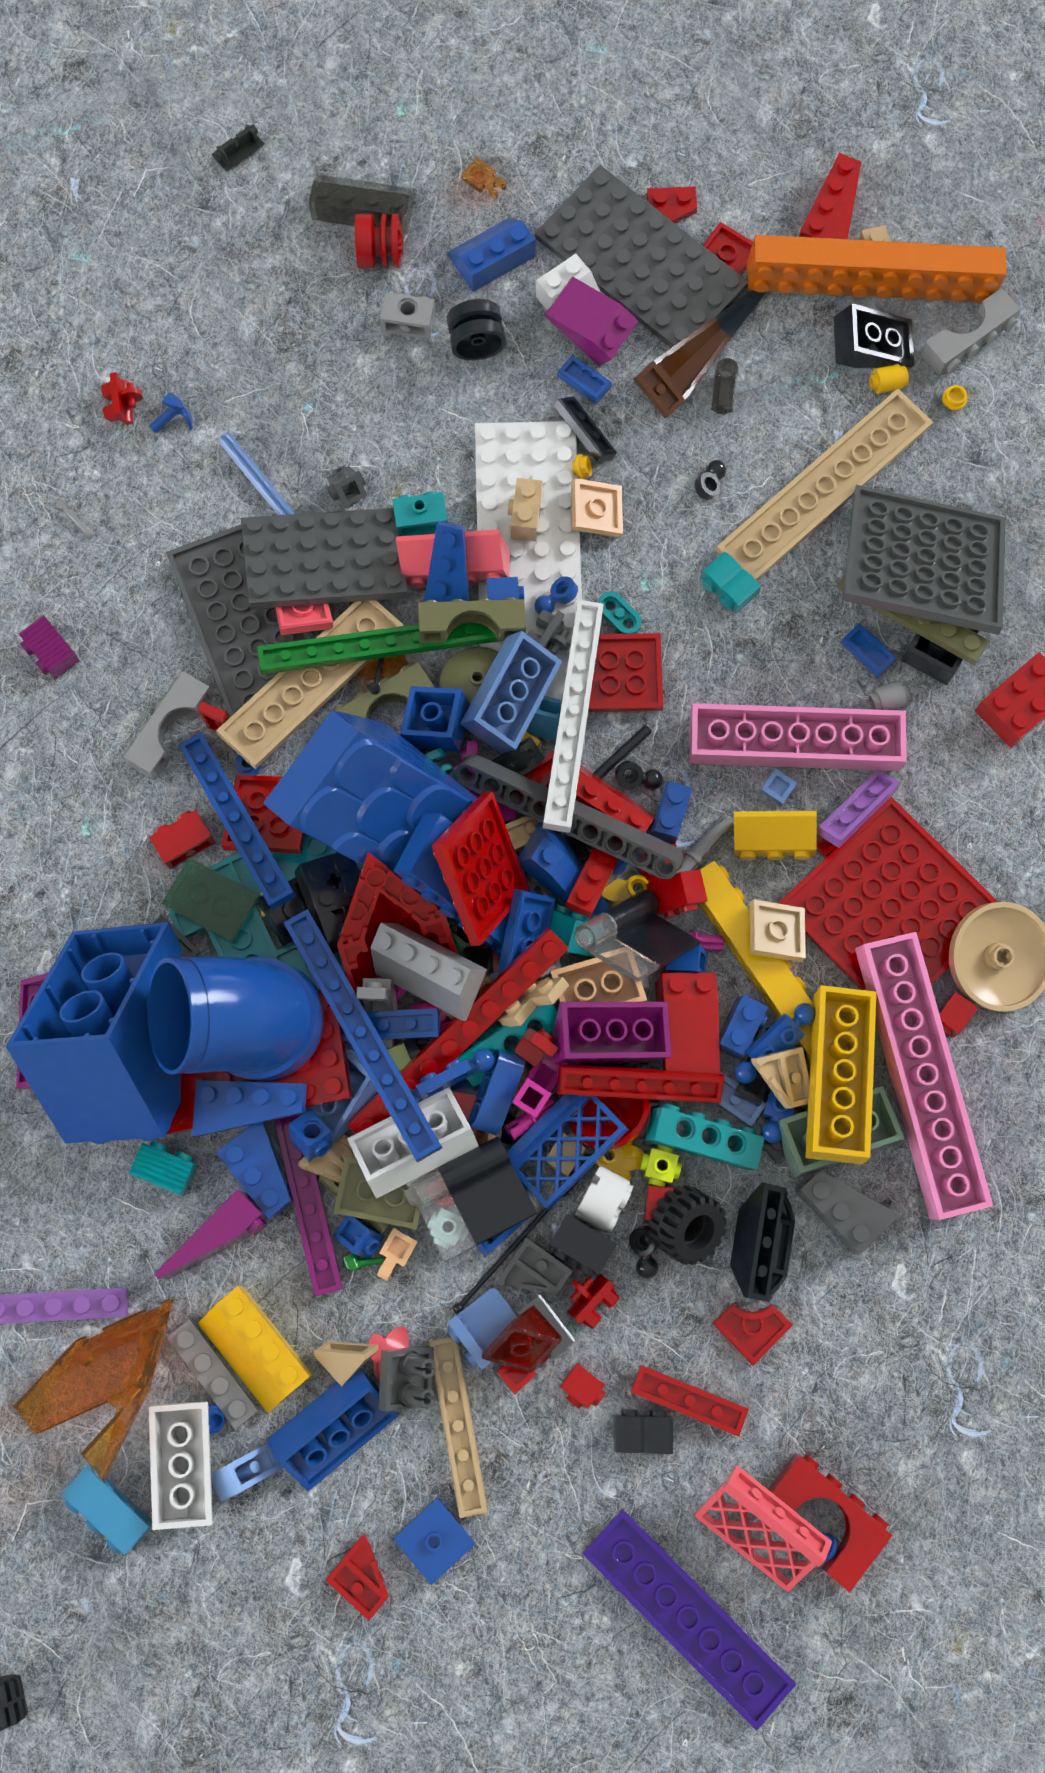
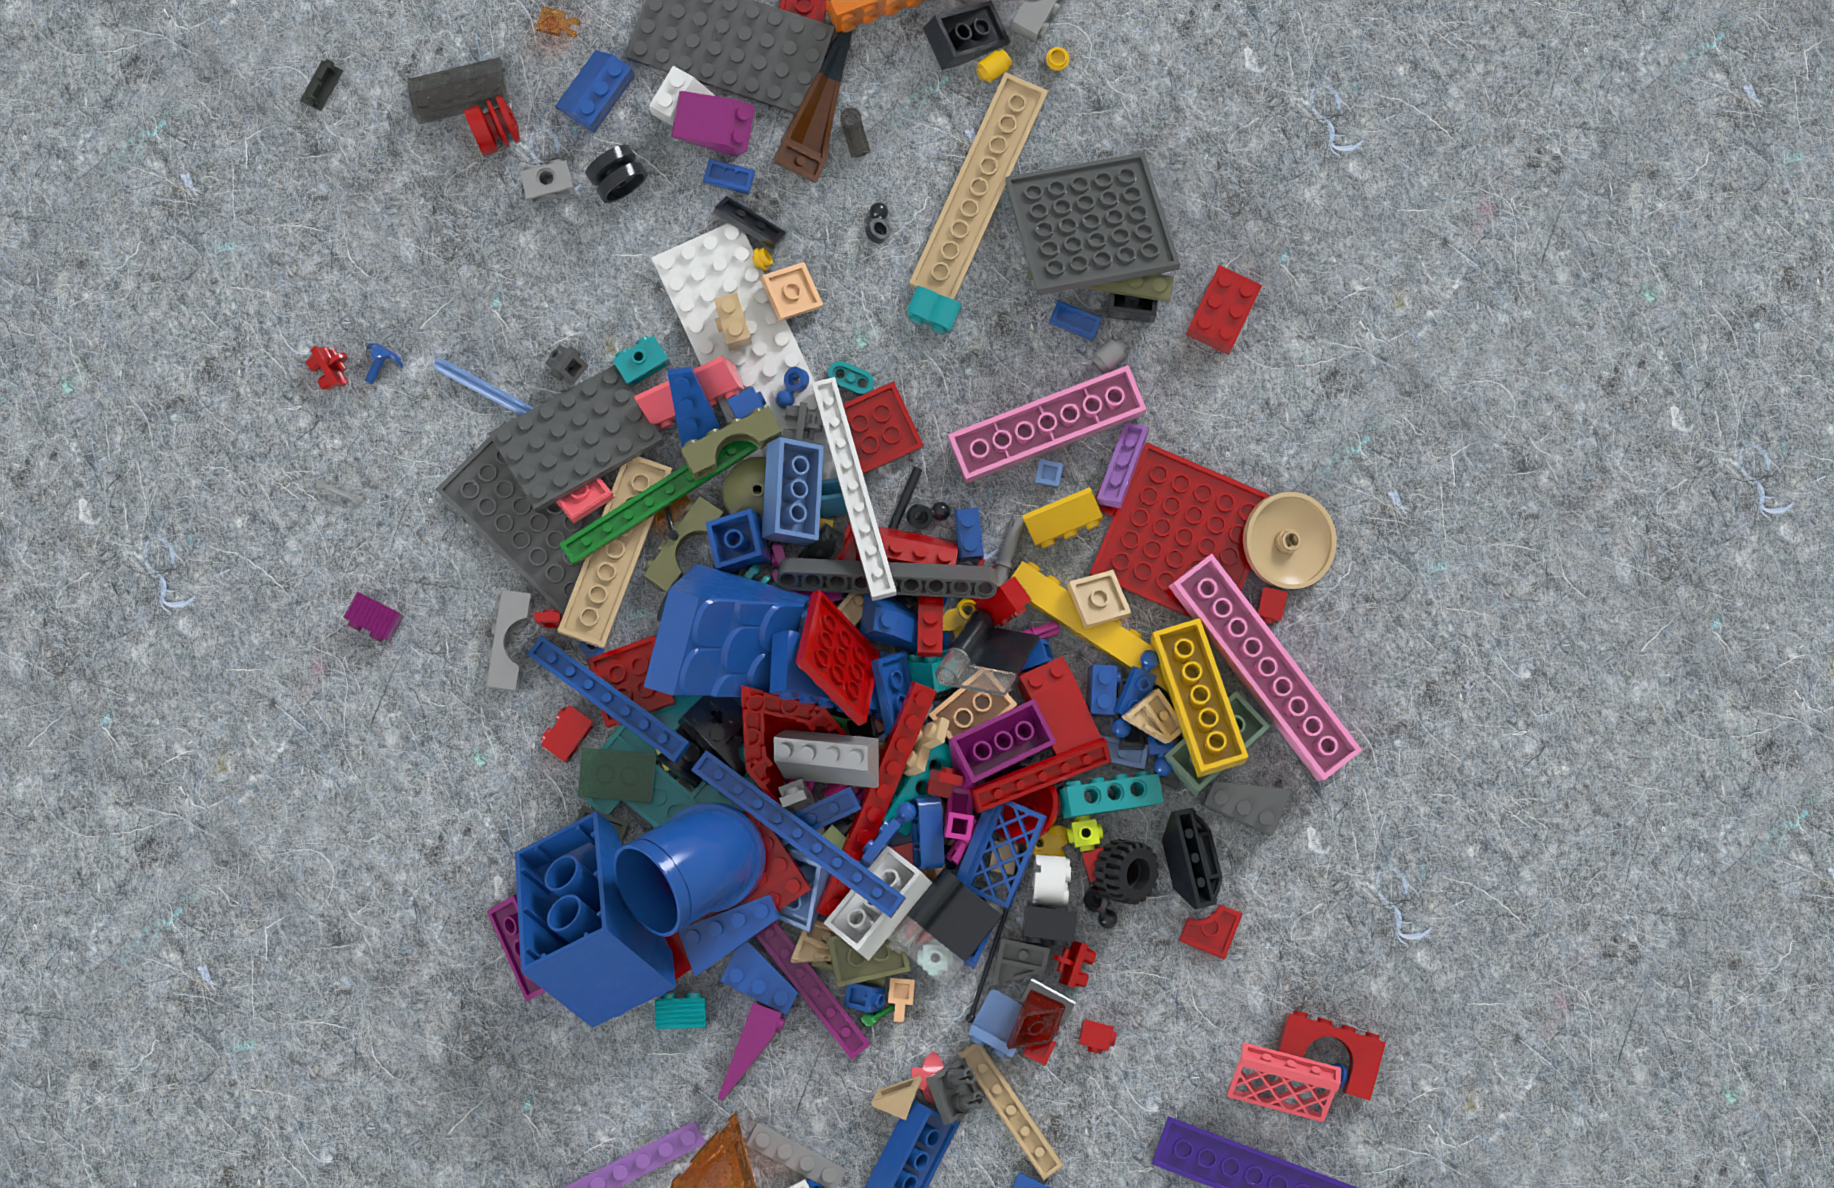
camera: 25 degrees left, 5 degrees up
yellow slope [198,1286,313,1414] -> none
blue brick [289,1109,332,1162] -> none
black brick [613,1409,673,1454] -> none
red plate [630,1364,749,1437] -> none

